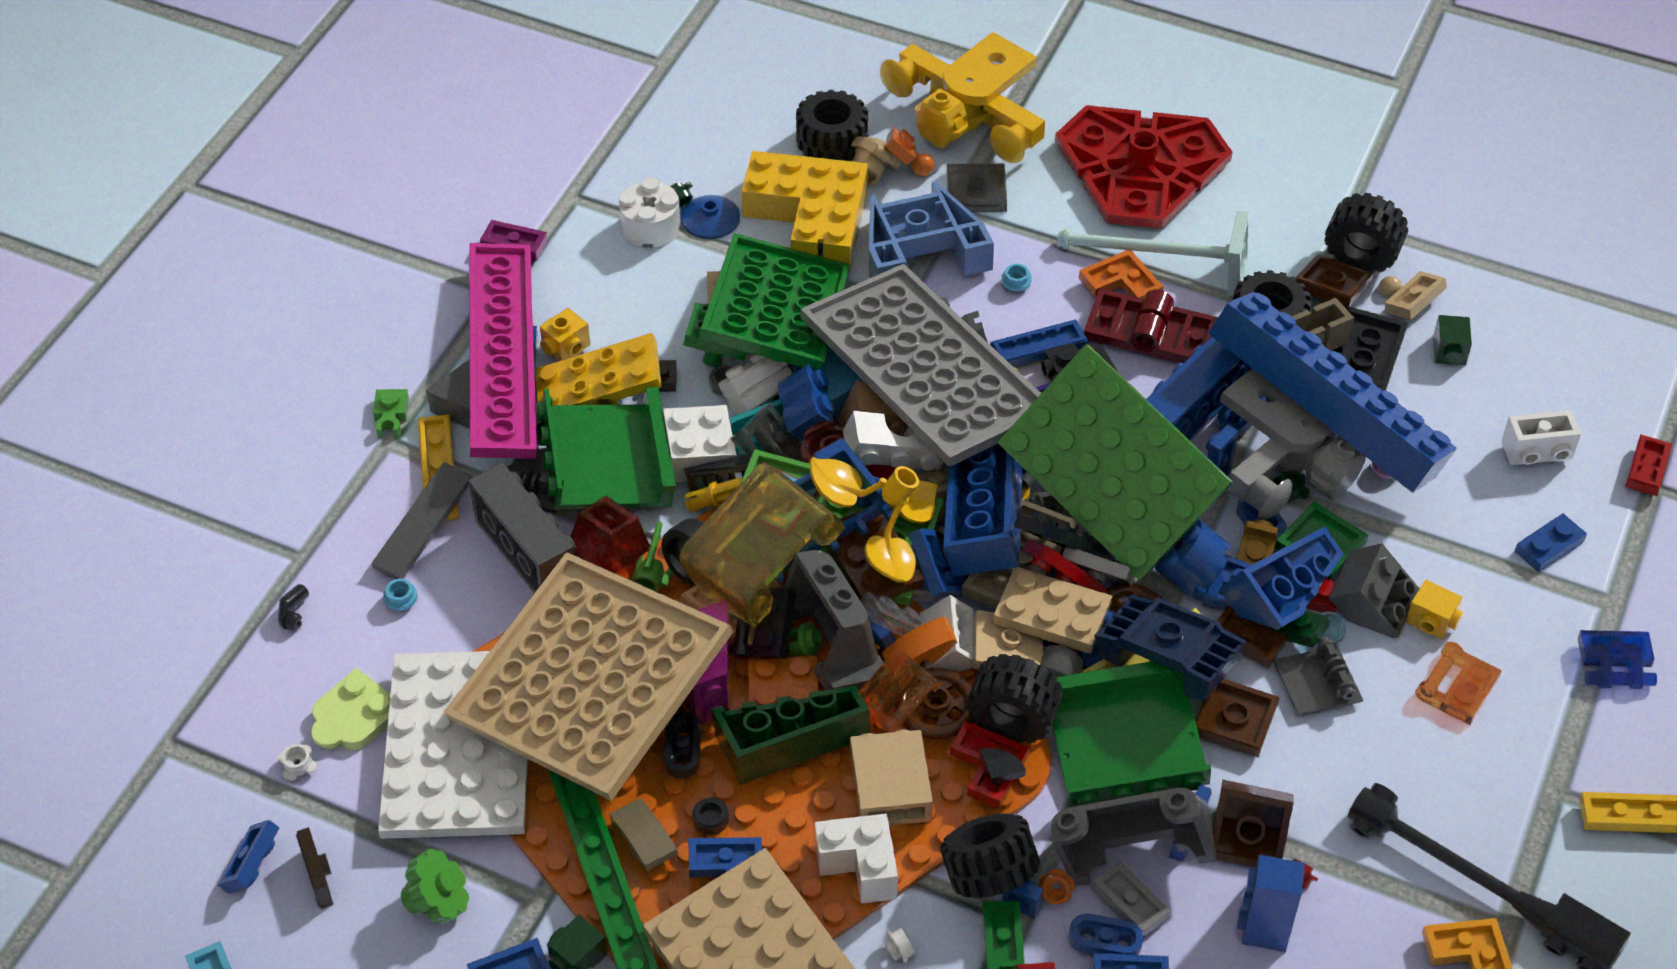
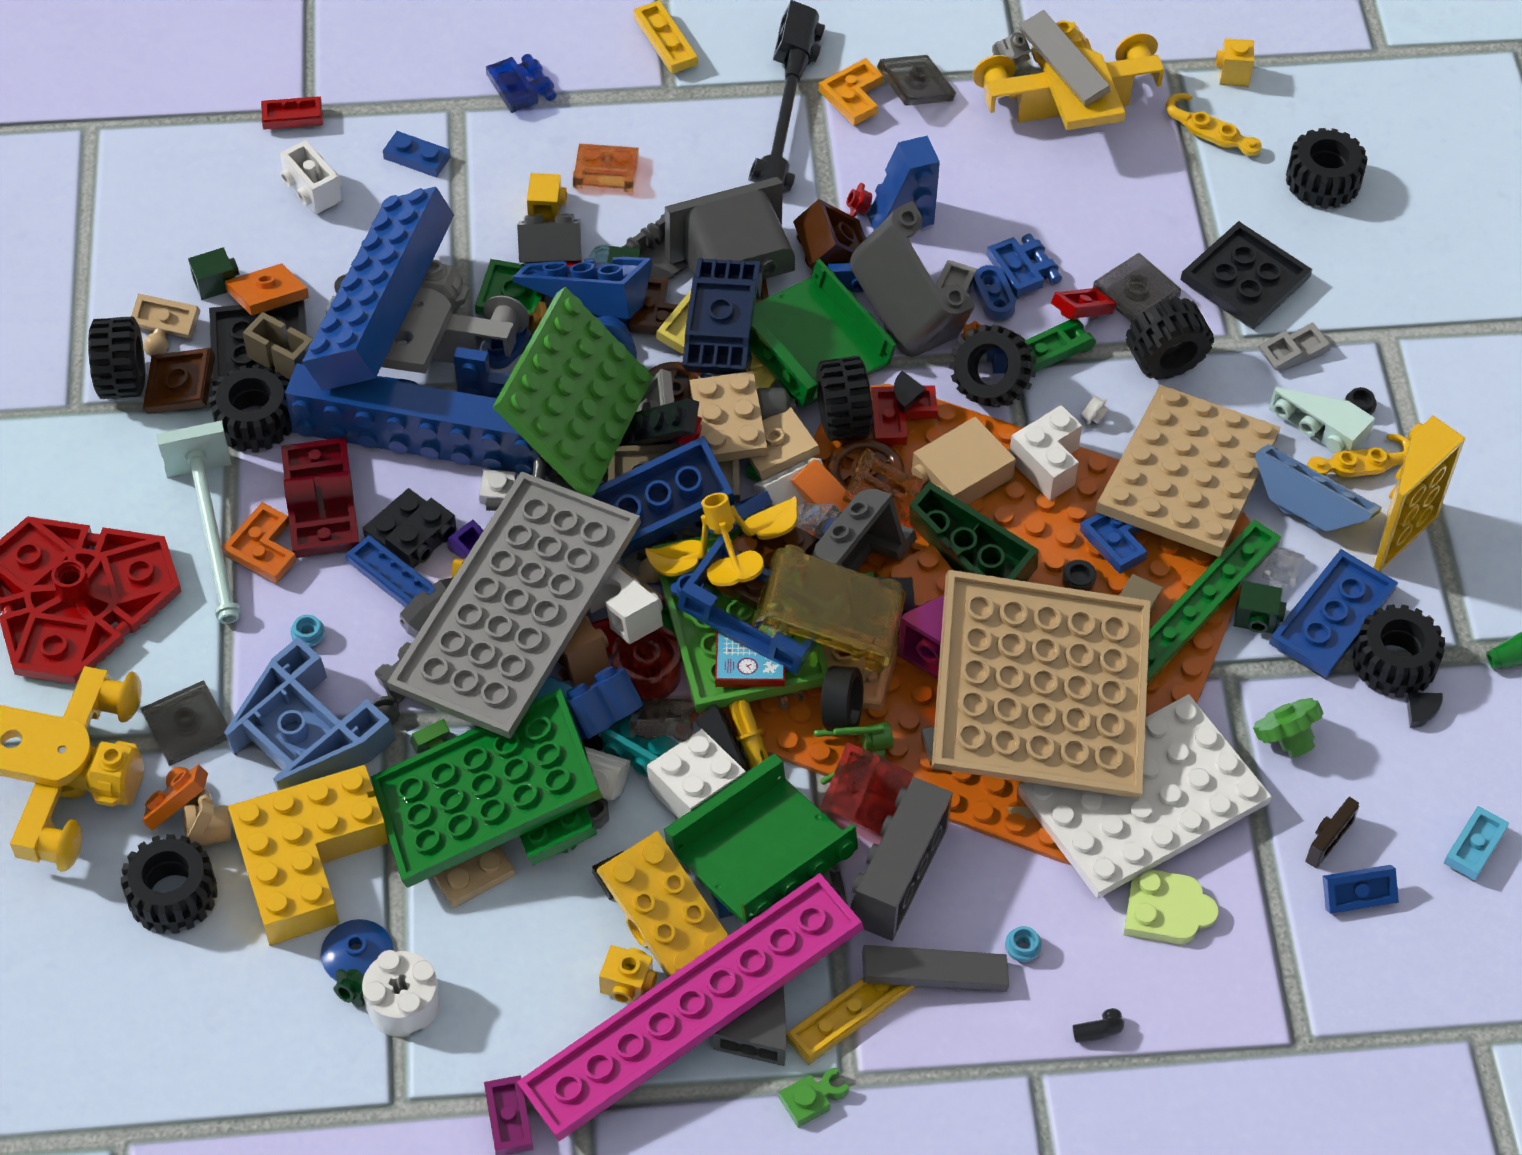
camera: 120 degrees left, 5 degrees up
white plate [277,744,317,781] -> none
none -> orange plate [225,263,309,316]
none -> dark grey windscreen [665,177,795,280]

